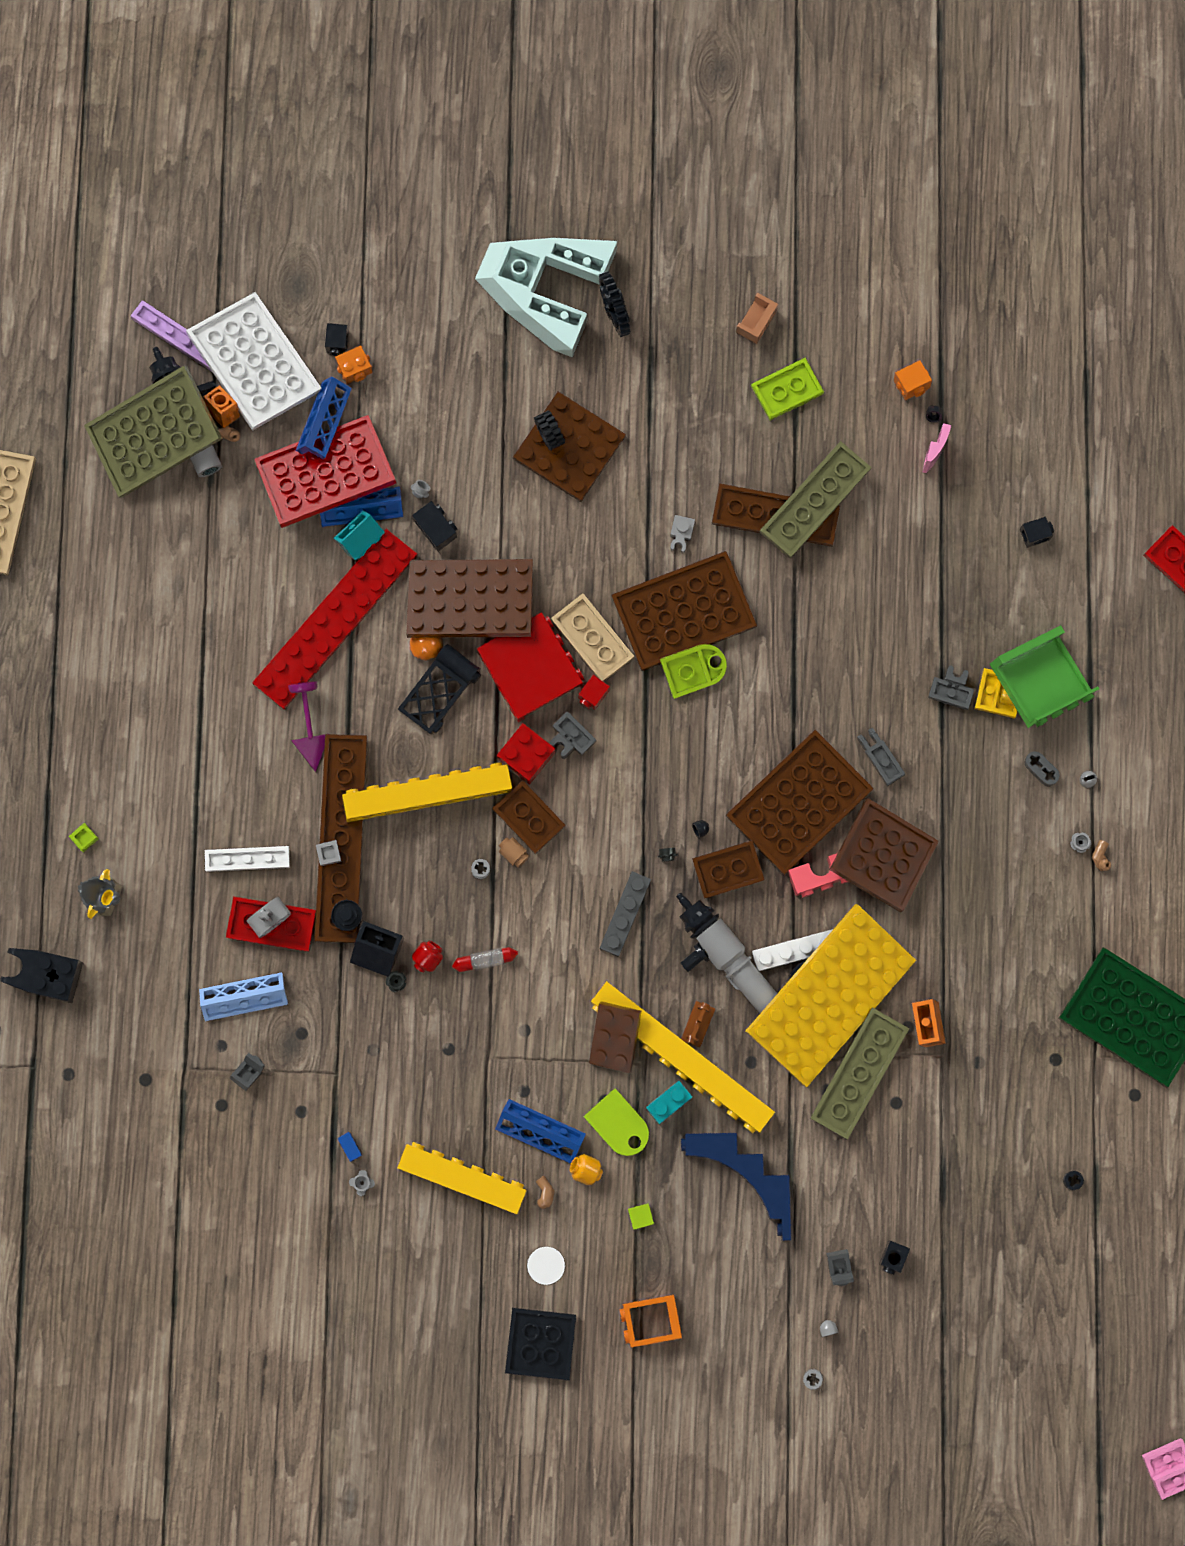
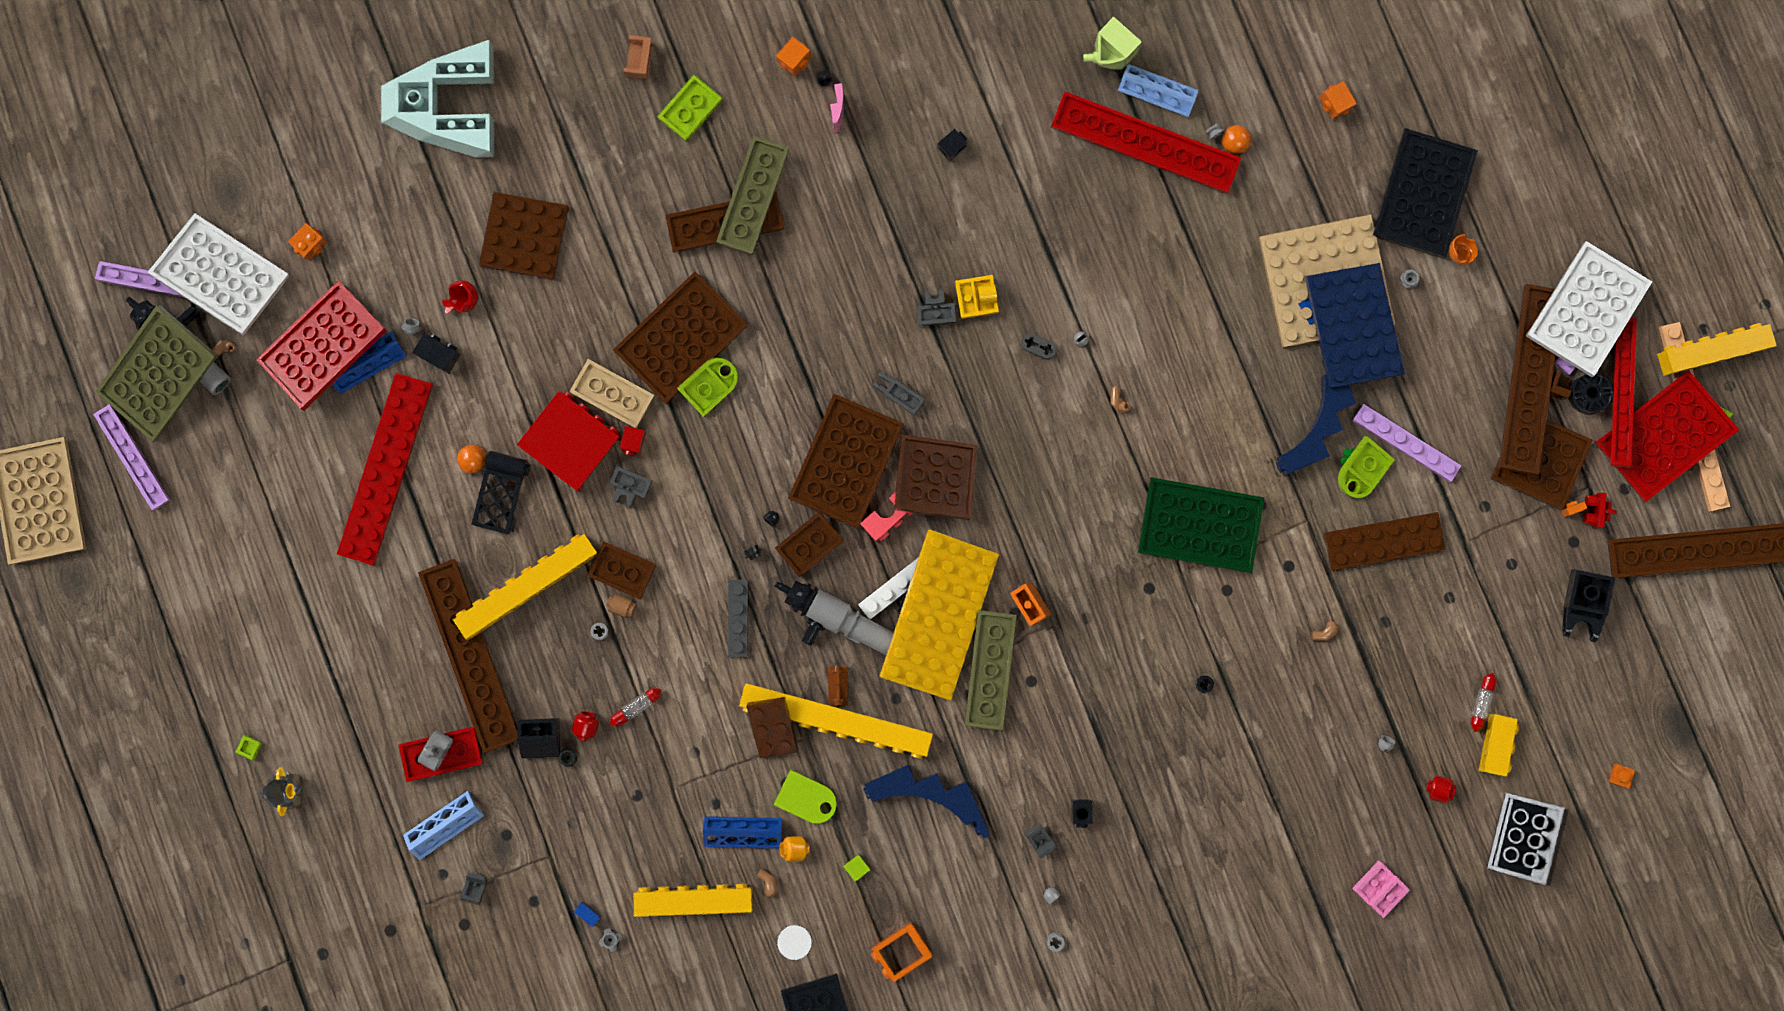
camera: 20 degrees left, 5 degrees up
black brick [0,948,83,1003] -> none
orange head [203,385,240,428] -> none
white plate [205,846,290,872] -> none
magenta piece [288,681,325,772] -> none
blue fence [296,376,352,459] -> none
light grey plate [316,840,342,866] -> none
black brick [325,323,349,356] -> none
black plate [331,900,363,931] -> none
teal brick [334,511,385,560] -> none
reddish brown plate [406,559,533,638] -> none
red brick [497,723,556,785] -> none
black tyre [534,410,565,450] -> none
black gear [598,271,631,337] -> none
teal brick [646,1081,692,1125] -> none
light grey plate [670,515,695,554] -> none
bright green panel [990,625,1100,728] -> none
light grey plate [1070,832,1091,853] -> none
none -> lavender plate [93,404,171,511]
none -> red hat [442,280,479,314]

